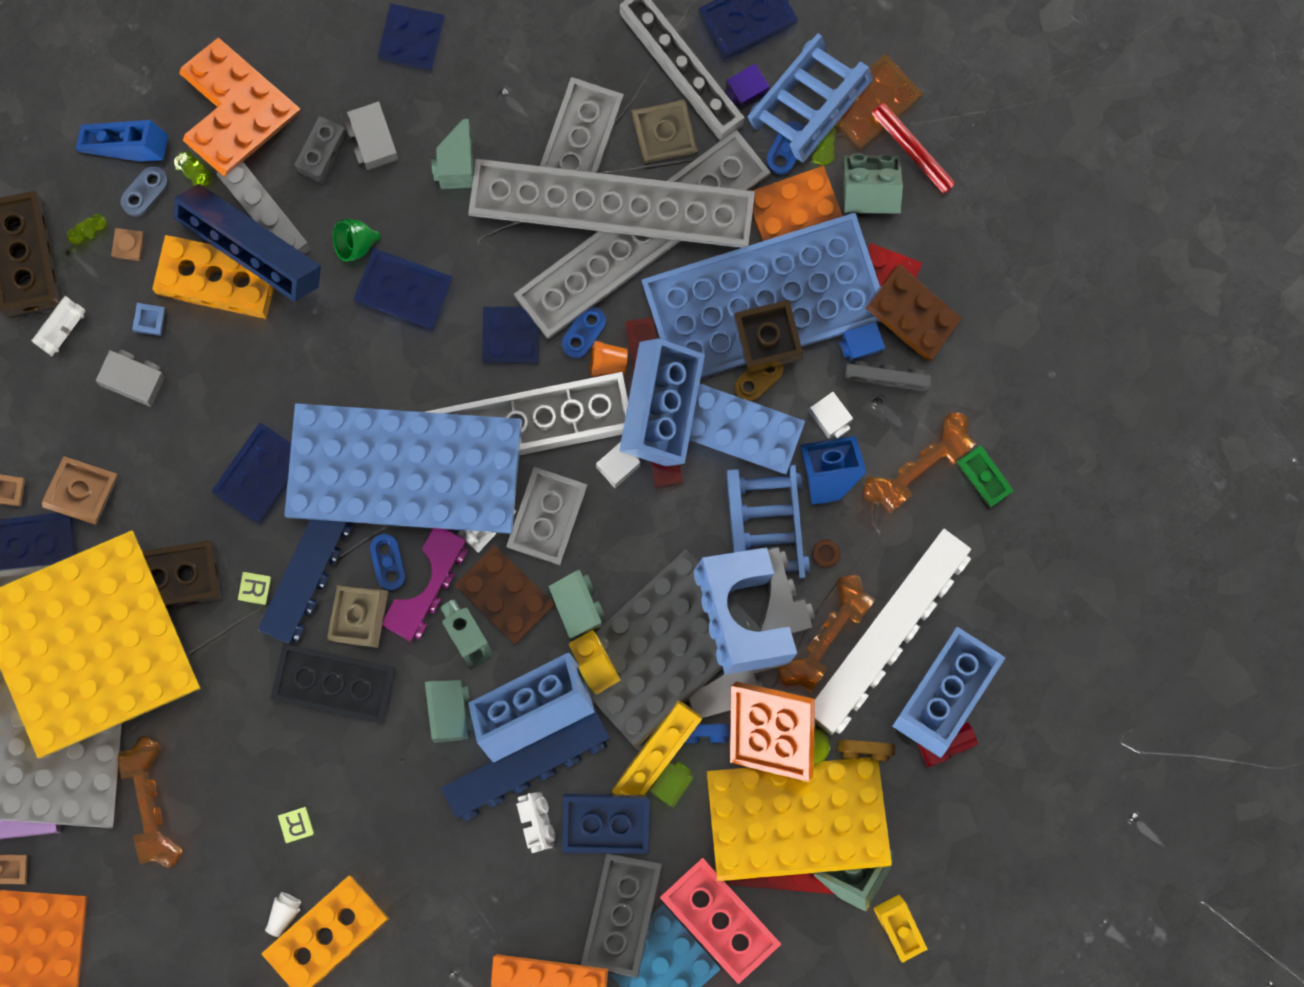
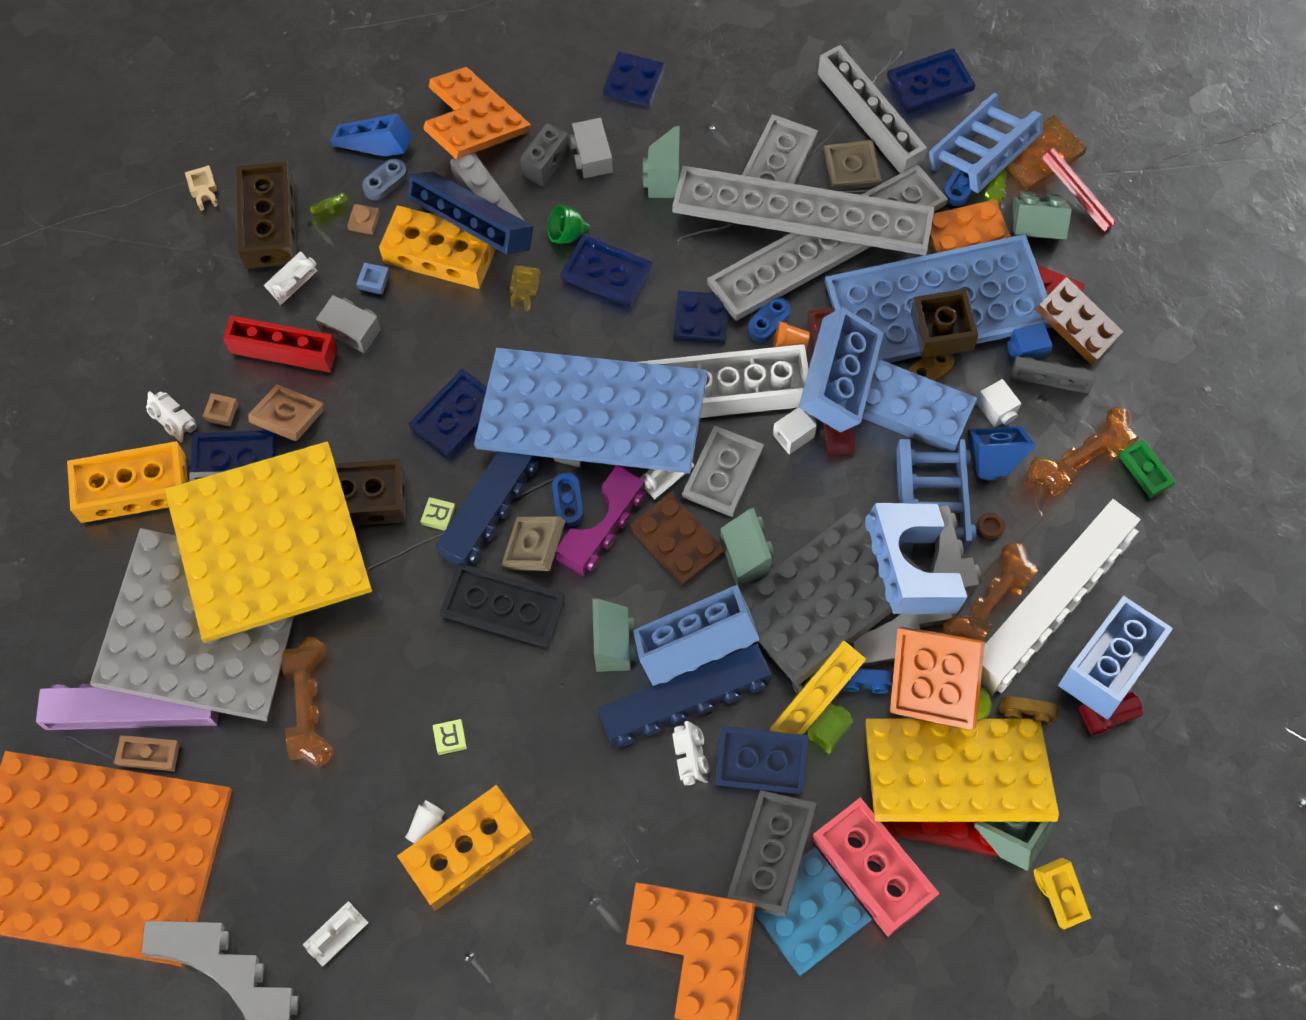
camera: 10 degrees right, 15 degrees down
clear neon green piece [174,151,211,187] -> none
sand green torso [441,600,494,670] -> none
yellow plate [568,630,621,695] -> none
dark purple brick [724,64,769,110] -> none
none -> red brick [223,315,338,373]
none -> clear yellow plate [510,265,541,311]

